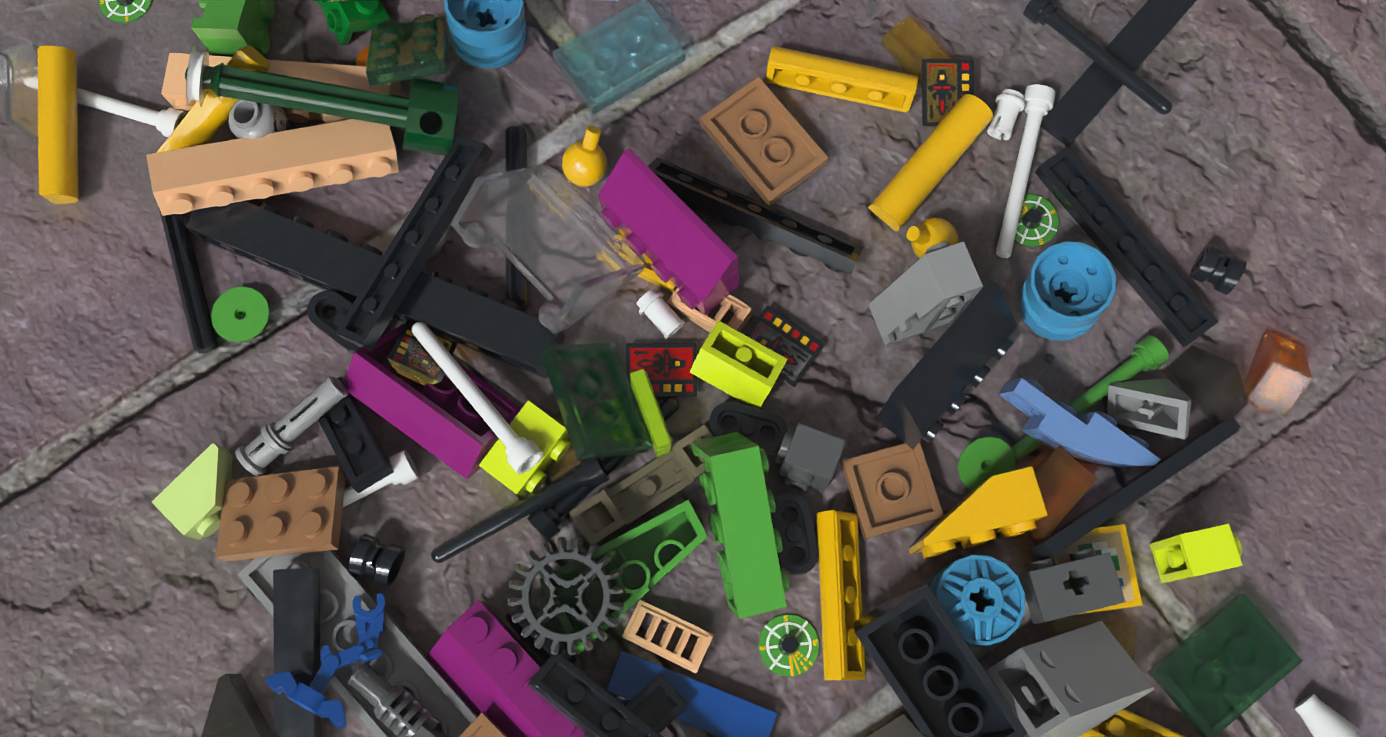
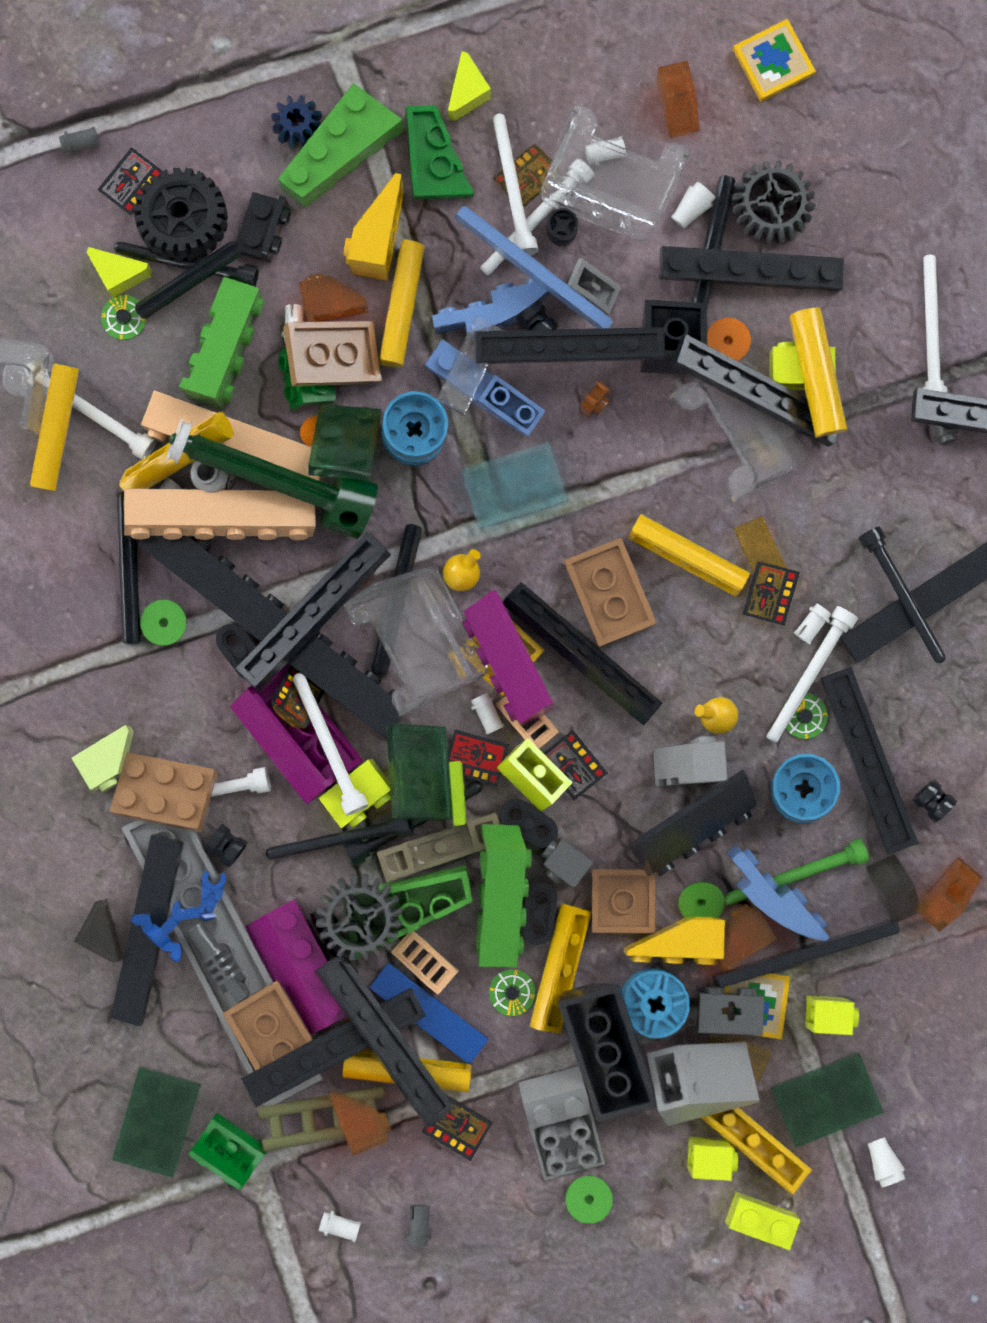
camera: 20 degrees right, 10 degrees up
light grey pin [235,376,348,476] -> none
black tile [306,376,394,493] -> none
yellow brick [868,94,993,232] -> none
light grey slope [1107,378,1191,439] -> none

